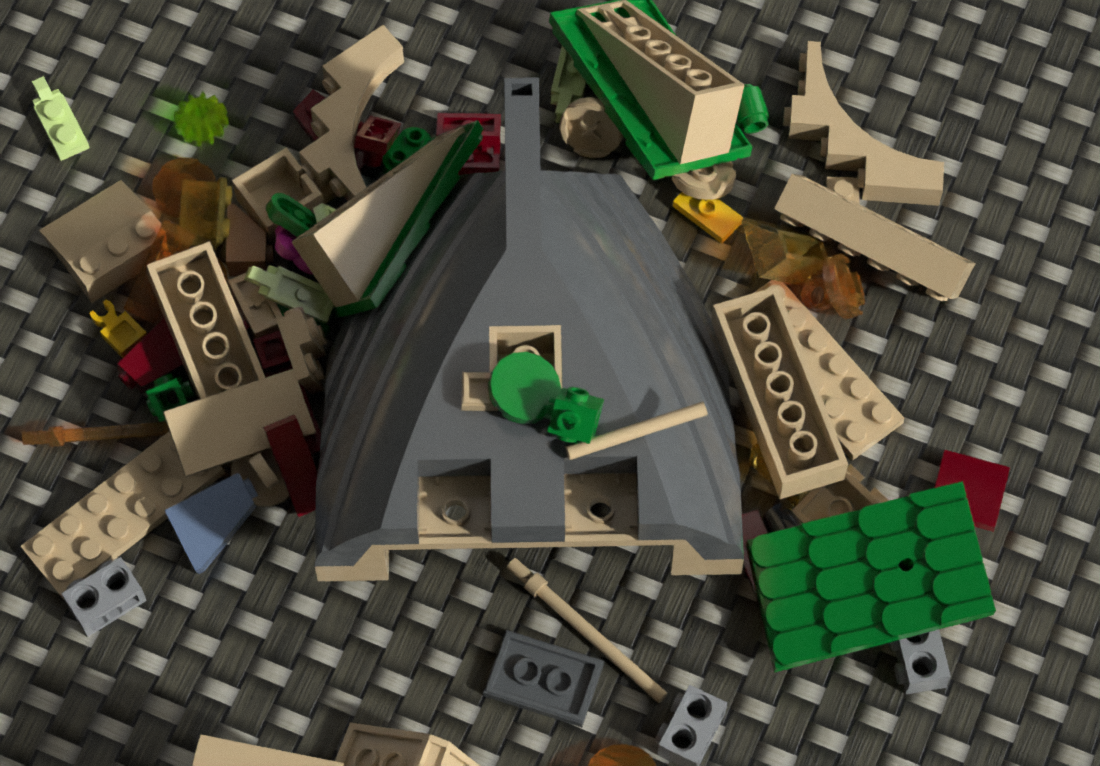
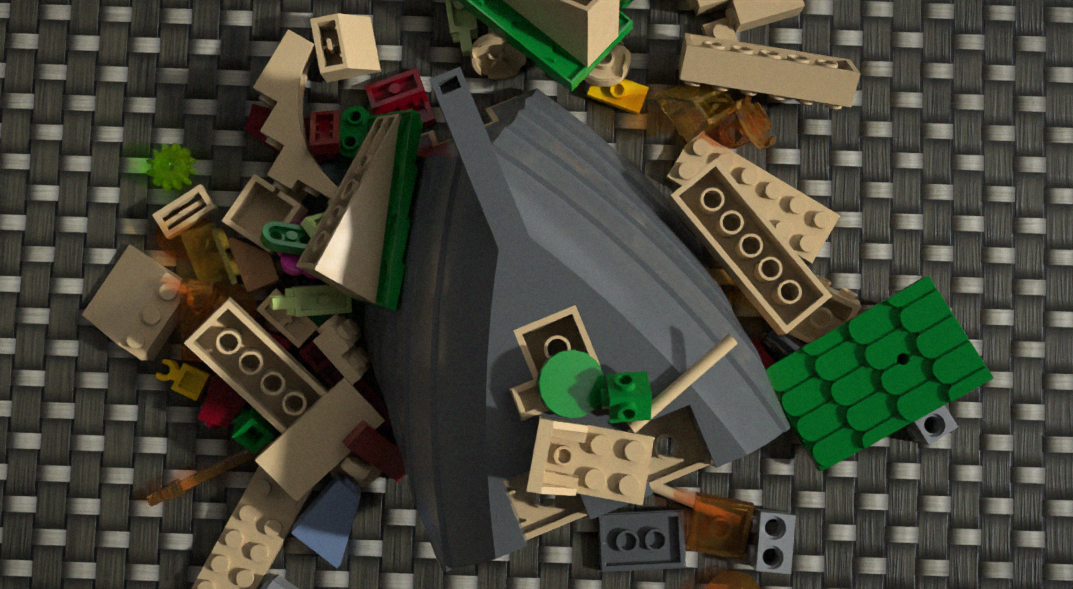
camera: 20 degrees left, 20 degrees up
yellowish green hinge [32,76,90,161] -> none
dark red slope [934,449,1010,532] -> none
none -> tan tile [152,184,218,240]
none -> tan slope [310,13,381,83]
none -> tan bracket [527,416,654,505]
none -> clear orange tile [686,492,754,560]

